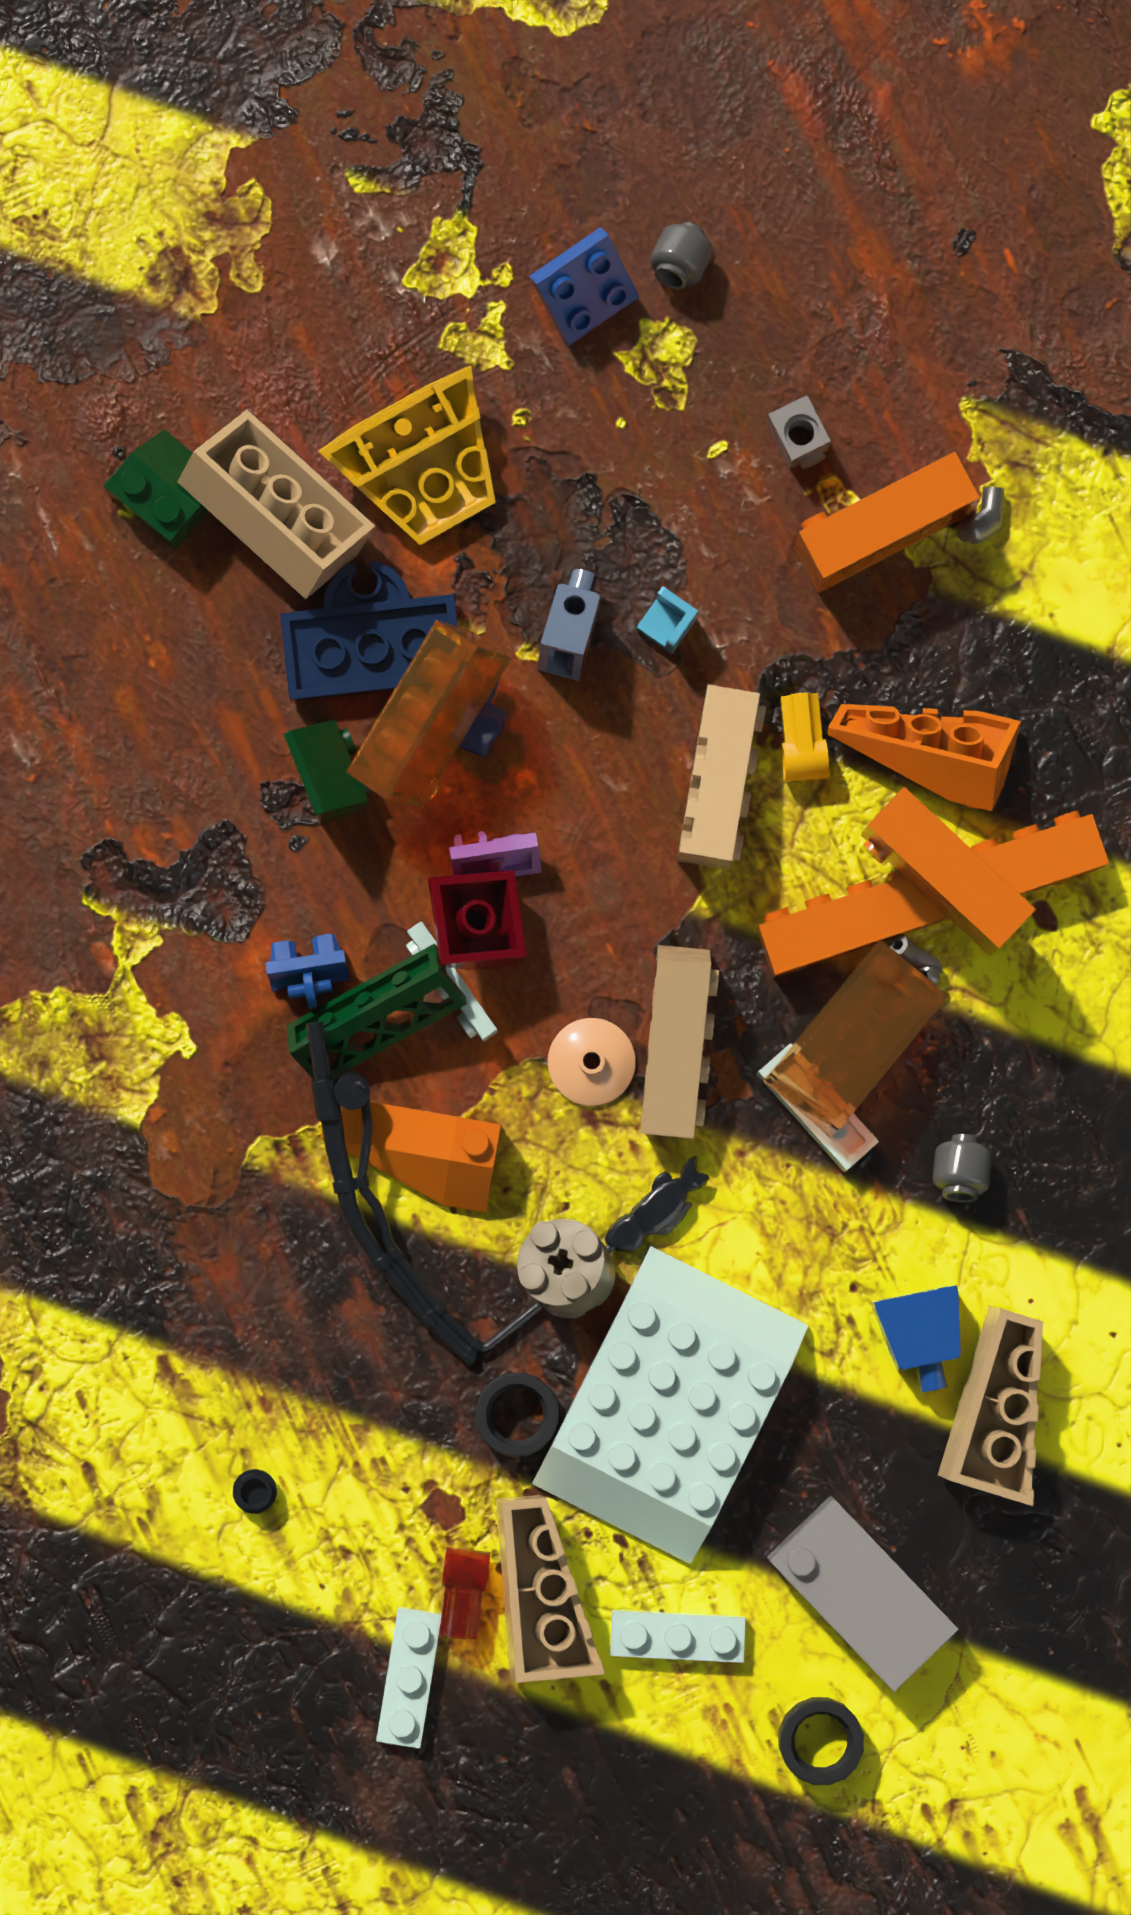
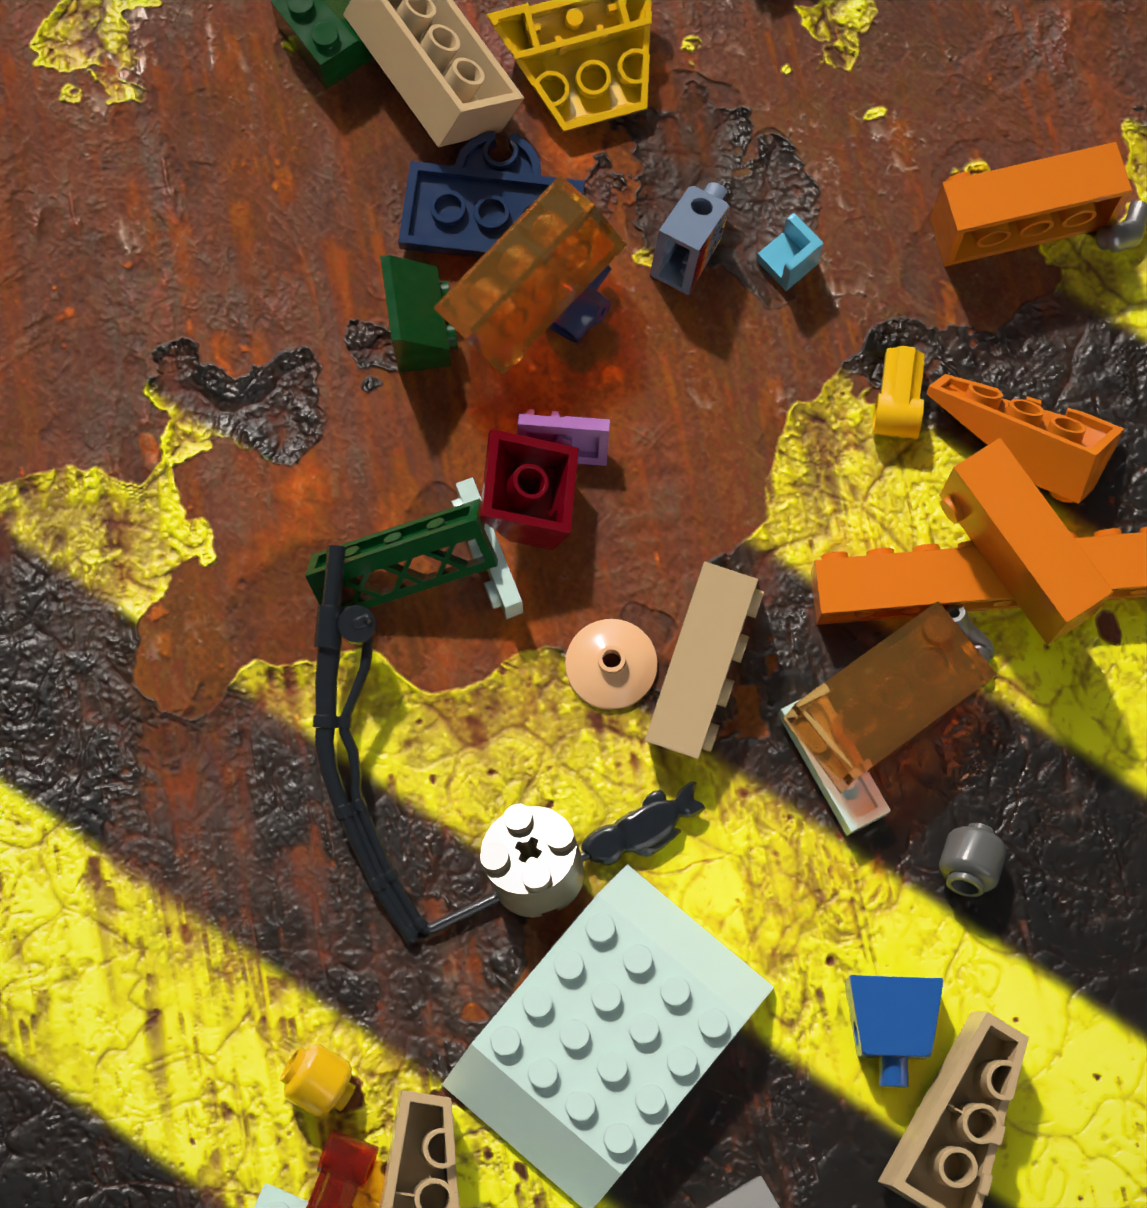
camera: 15 degrees right, 10 degrees down
black plate [233,1469,277,1514] -> none
blue hips [265,933,350,1009] -> none
orange wedge [321,1102,502,1213] -> none
black tyre [475,1372,558,1457] -> none
tan wedge [677,684,766,870] -> none
light grey brick [766,395,831,469] -> none
none -> yellow head [280,1044,356,1117]

